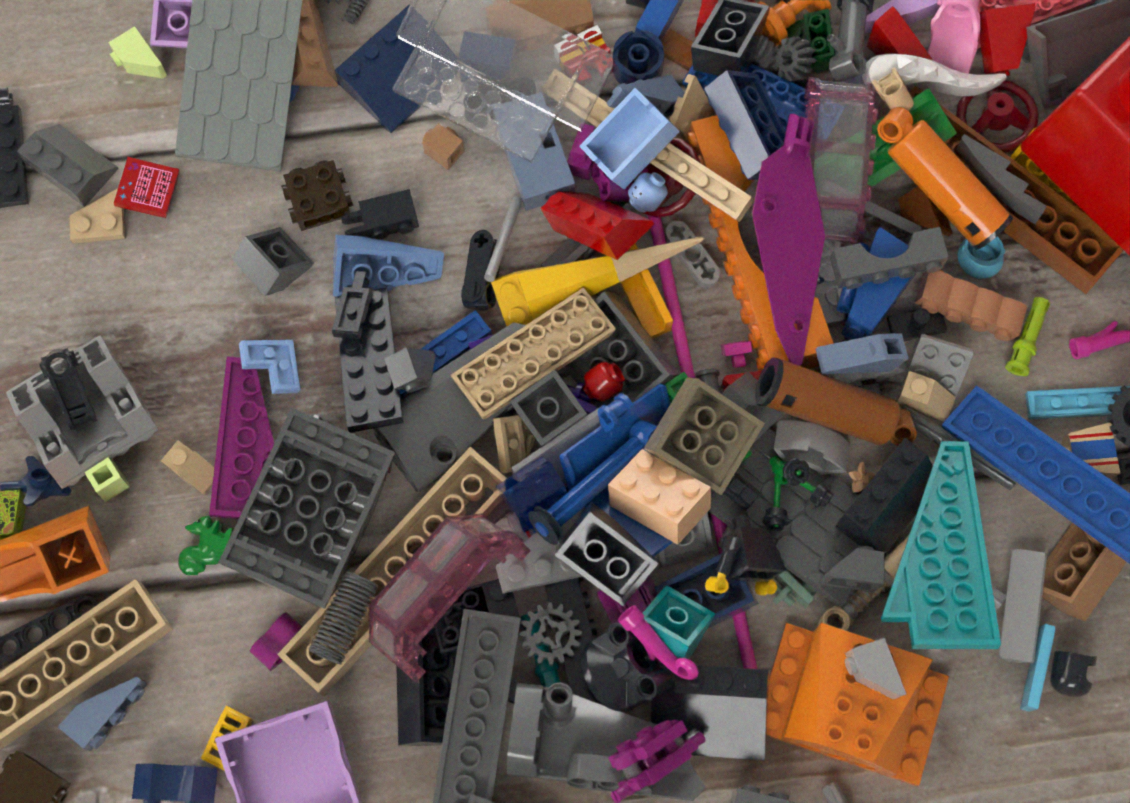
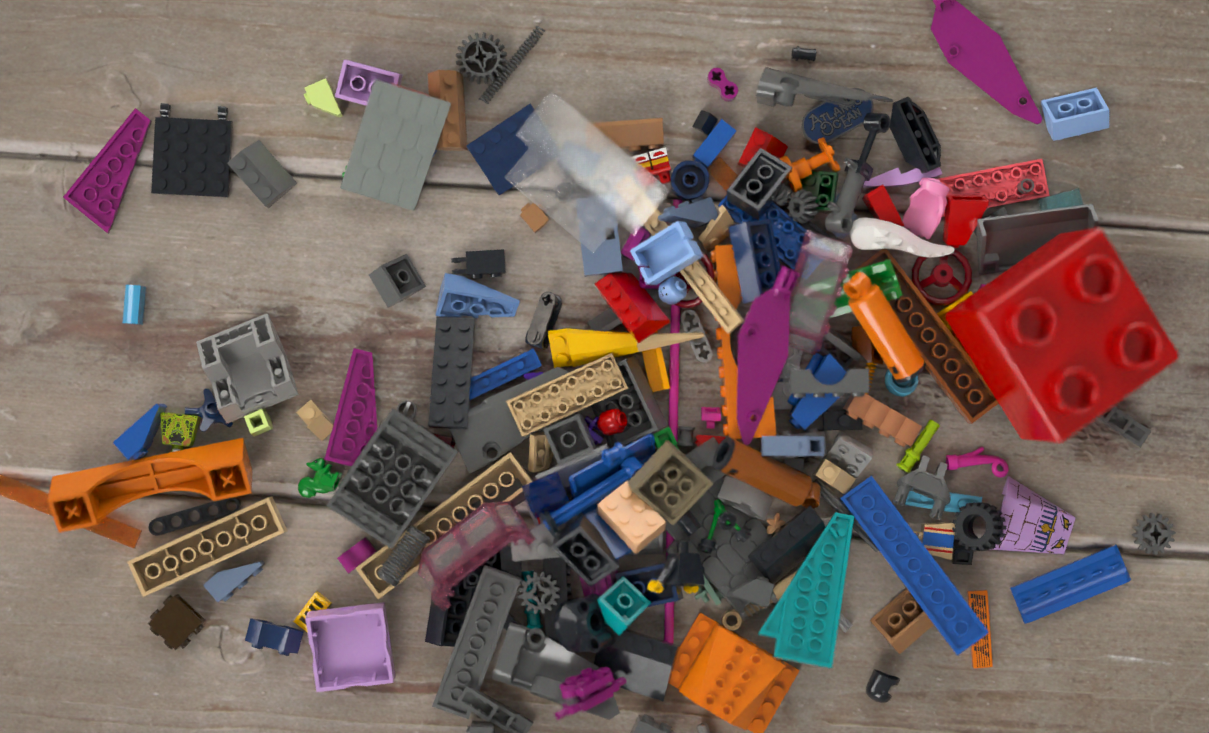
camera: 10 degrees right, 15 degrees up
black piece [39,348,98,431] -> none
tan wing [69,189,125,244] -> none
red tile [114,157,180,218] -> none
light blue tile [239,340,301,394] -> none
dark brown brick [281,160,353,231] -> none
black hinge [332,271,372,339] -> none
dark grey slope [384,347,436,393] -> none
light grey bar [484,196,522,282] -> none
dark pink plant [618,605,698,680] -> none
light grey slope [845,638,906,700] -> none
tan piece [872,67,914,111] -> none
dark grey slope [956,134,1047,224] -> none
light grey slope [999,549,1047,663] -> none
medium azure tile [1020,624,1056,712] -> none
none -> dark grey connector [893,455,951,520]

